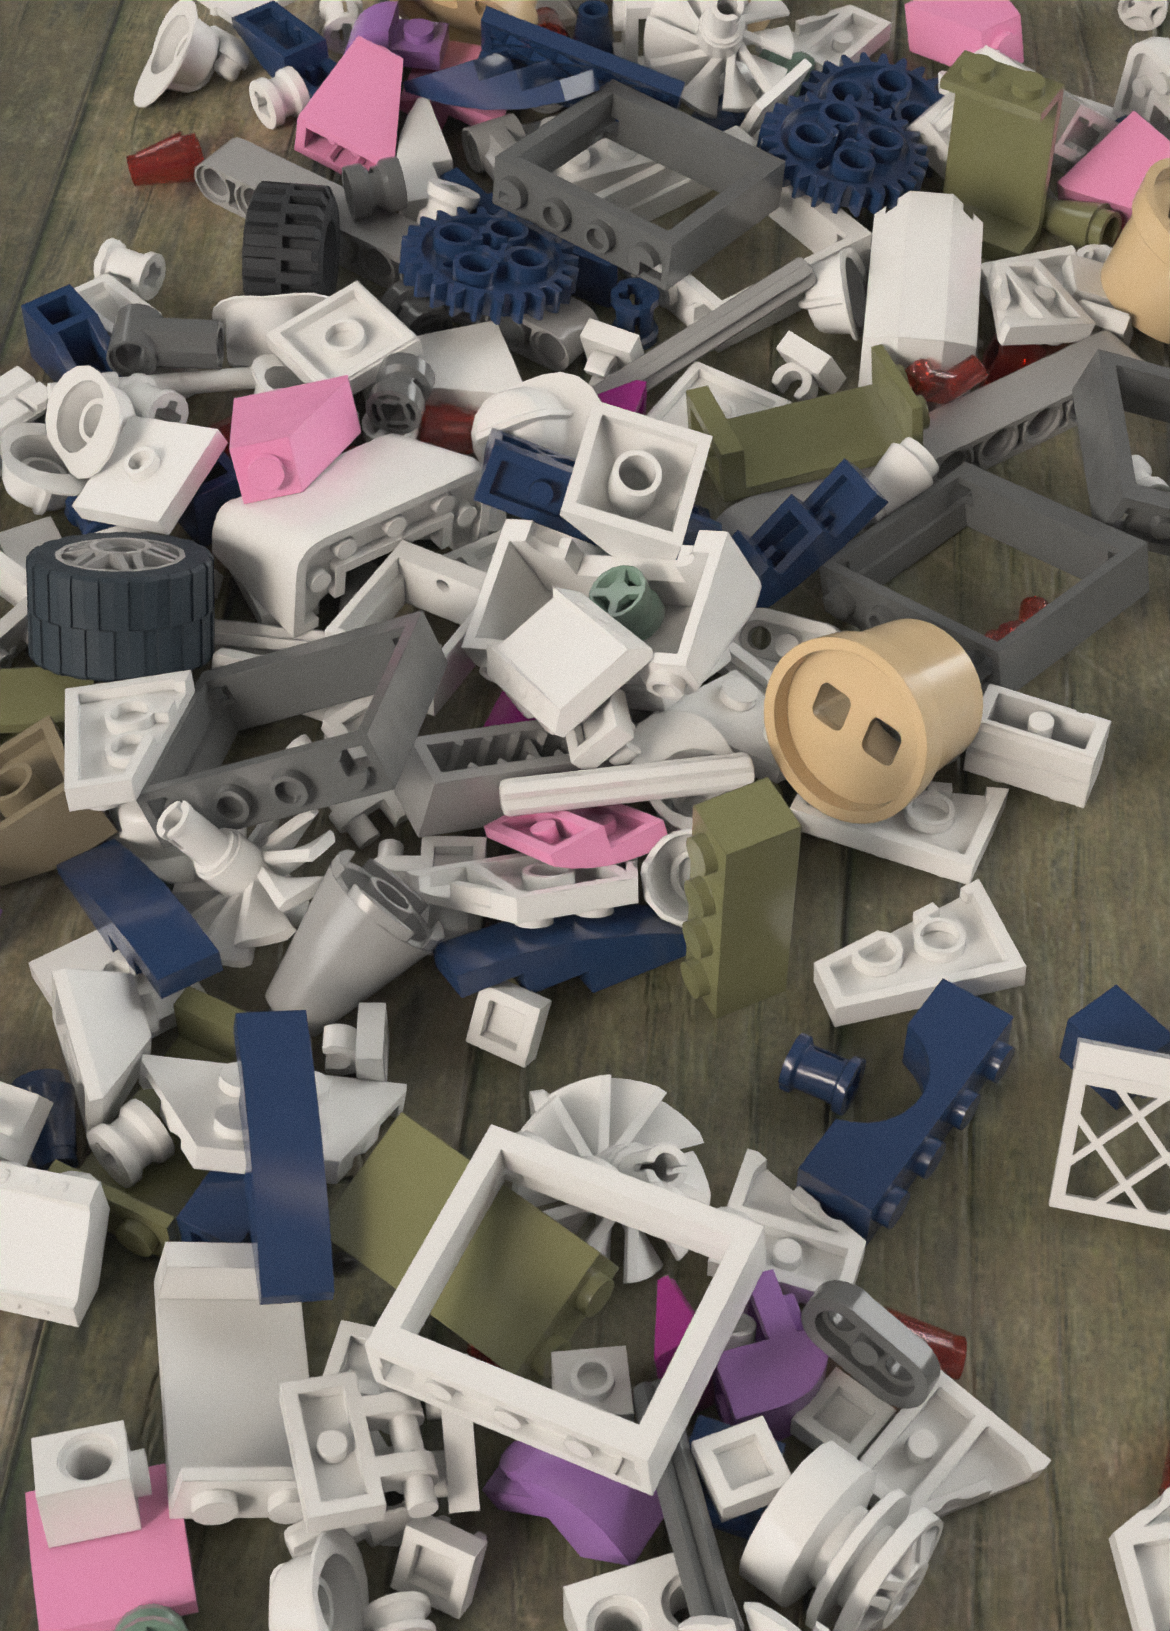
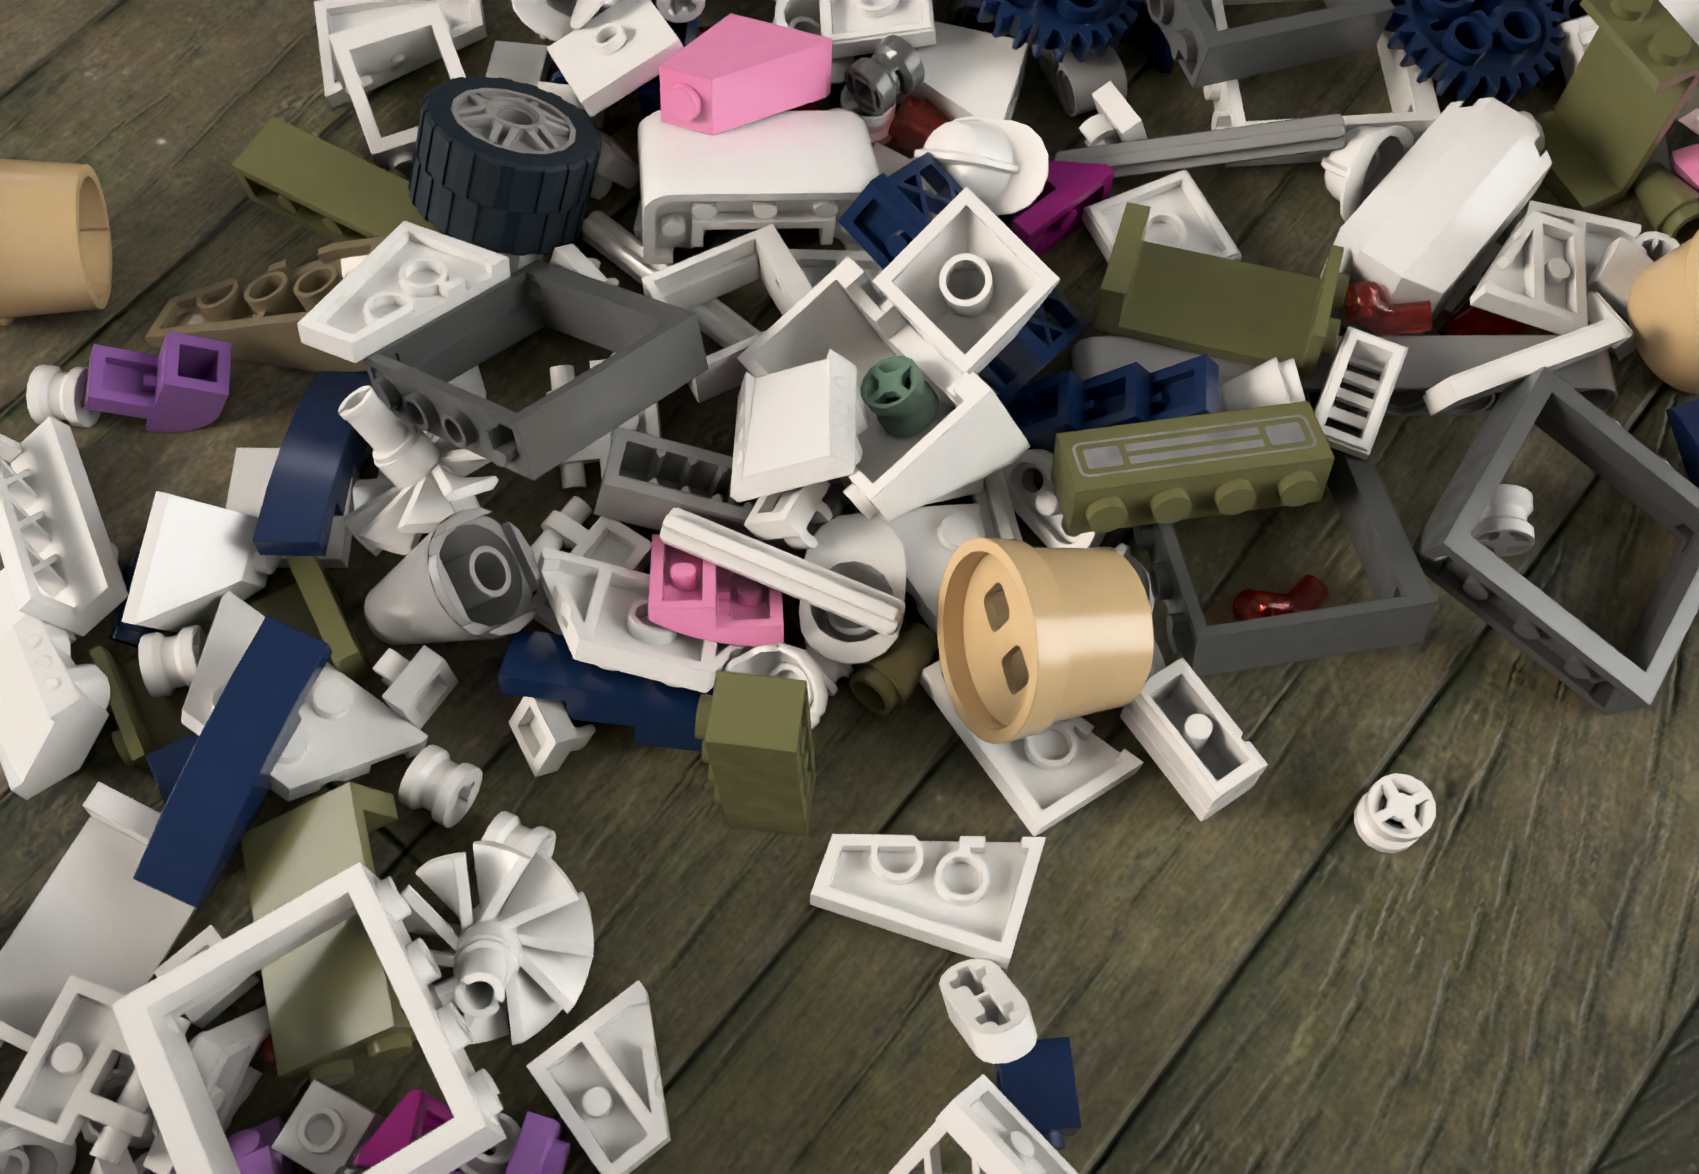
camera: 35 degrees right, 15 degrees up
dark blue bush [611,278,660,351] -> none
white tile [772,331,846,402] -> none
dark blue bush [778,1033,866,1116] -> none
dark blue arch [796,978,1015,1247] -> none
none -> white wheel [398,745,483,828]
none -> white beam [939,958,1037,1064]
none -> olive brick [1051,401,1335,535]
none -> white slope [1314,326,1409,460]
none -> white tile [1422,317,1626,416]

